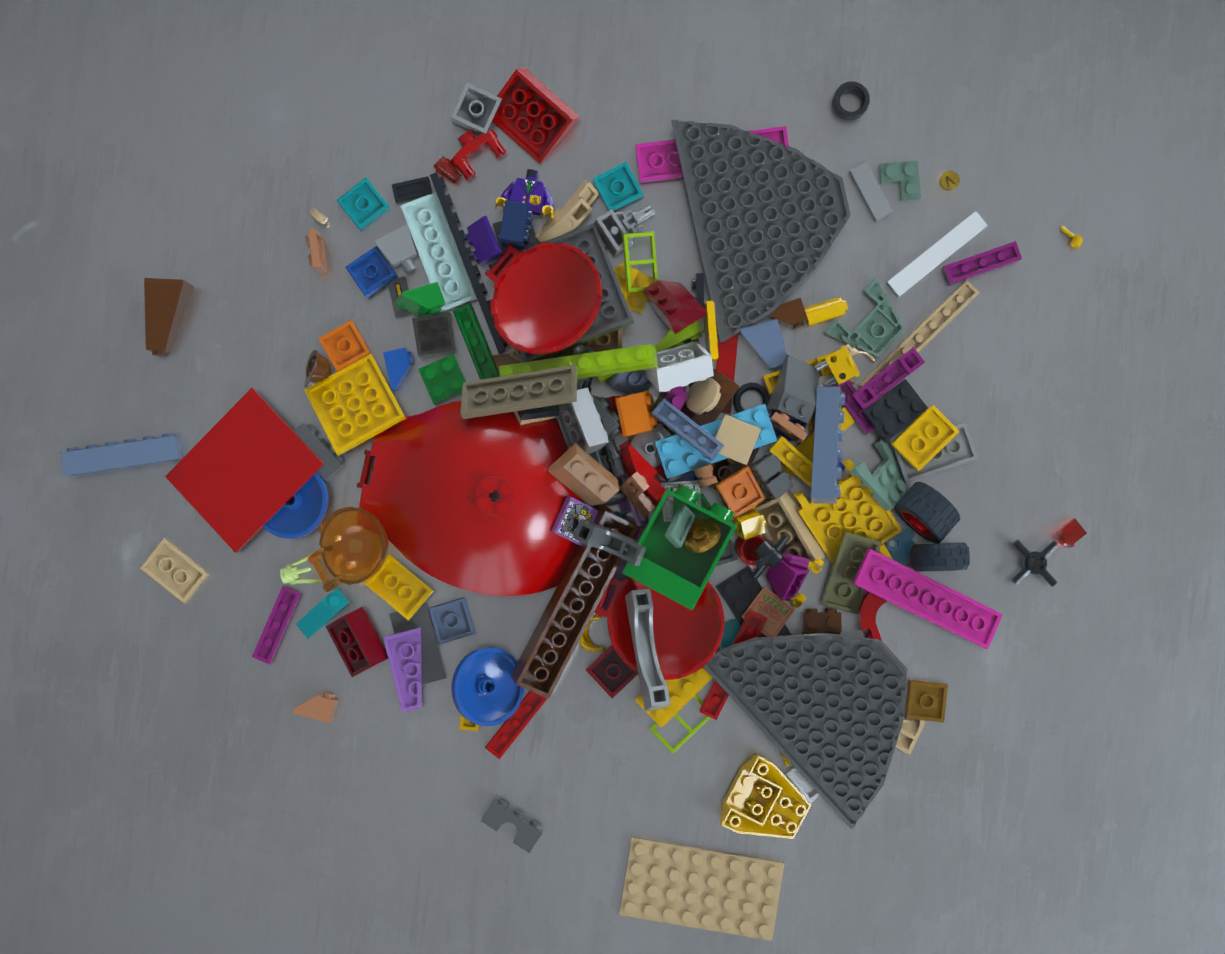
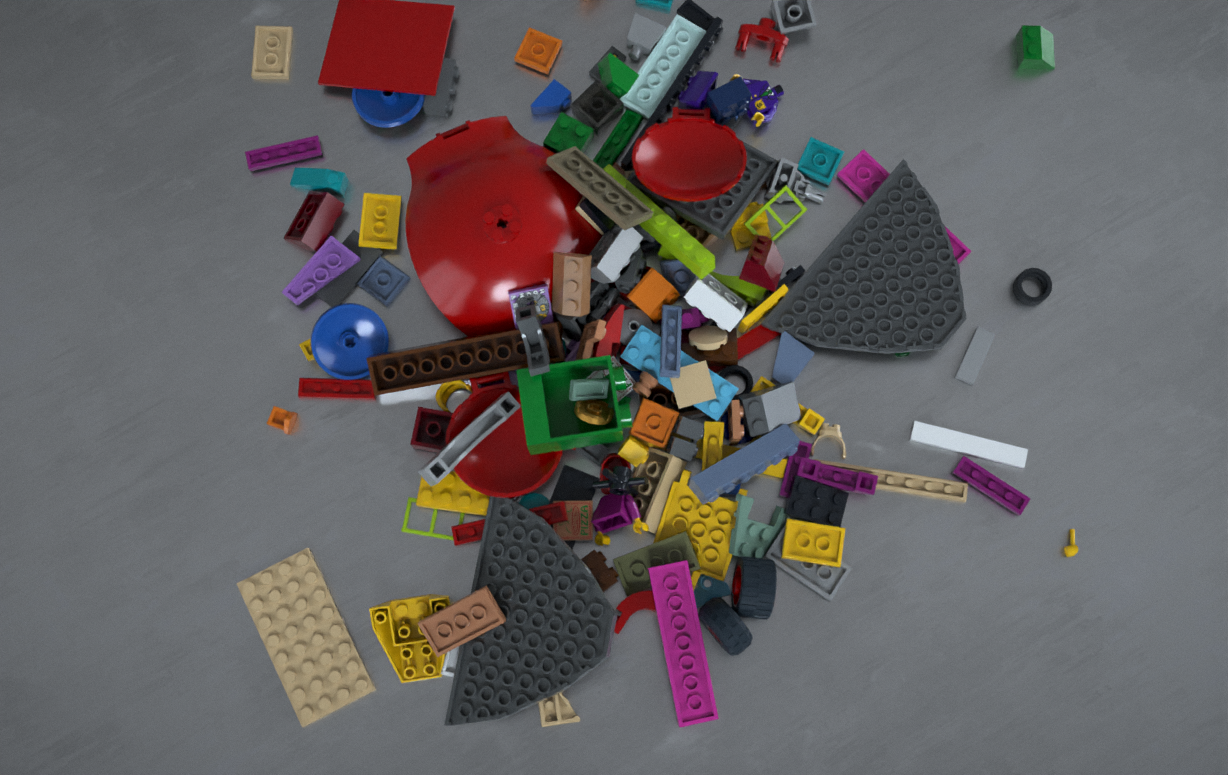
camera: 55 degrees right, 10 degrees down
yellowish green plant [280,549,325,585] -> none
nougat slope [292,692,339,723] -> none
reddish brown piece [304,350,330,388] -> none
yellow plate [304,353,406,456] -> none
clear orange windscreen [307,507,389,592] -> none
blue tile [345,246,398,298] -> none
clear red cone [433,156,462,184] -> none
dark grey arch [481,799,543,853] -> none
red slope [492,67,581,164] -> none
tan slope [534,180,600,244] -> none
reddish brown slope [765,298,808,329] -> none
yellow brick [804,296,848,326] -> none
yellow piece [815,345,860,387] -> none
sand green wing [824,278,905,358] -> none
sand green plate [879,161,921,201] -> none
pearl gold tile [905,679,948,723] -> none
clear yellow tile [939,170,960,191] -> none
black bar [1011,539,1059,587] -> none
clear red bracket [1055,518,1087,548] -> none
none -> orange tile [266,406,298,435]
none -> nougat tile [418,585,507,657]

